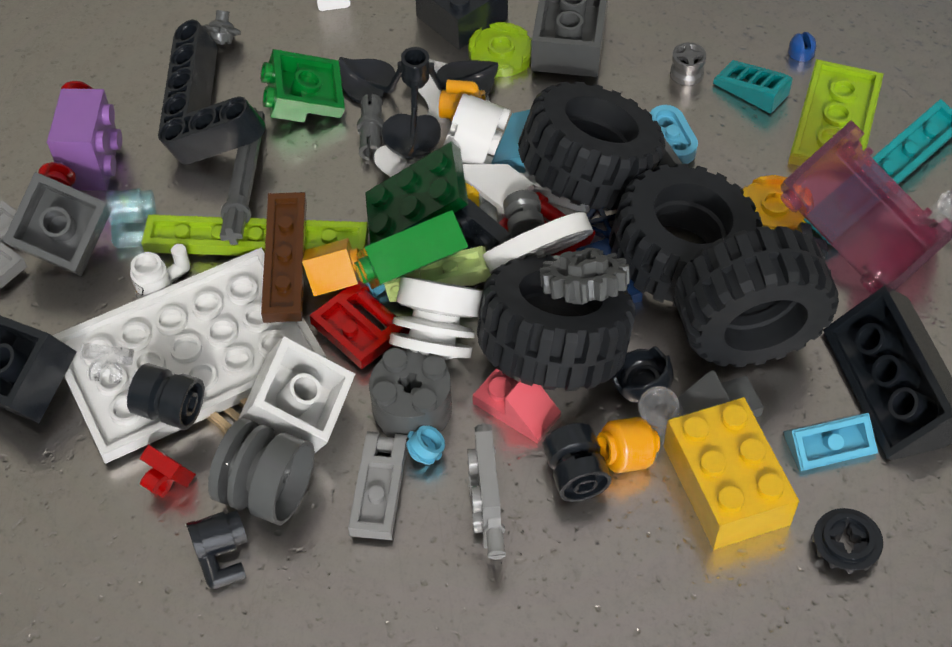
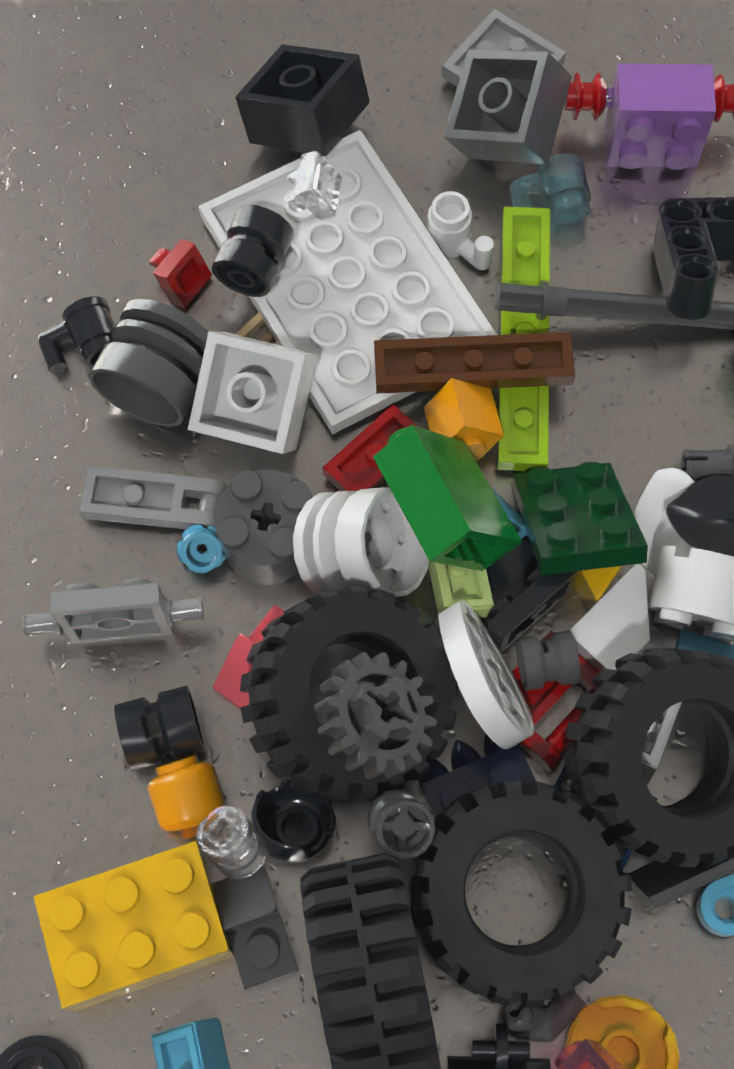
camera: 90 degrees right, 15 degrees up
none -> dark grey wheel [367,789,435,859]

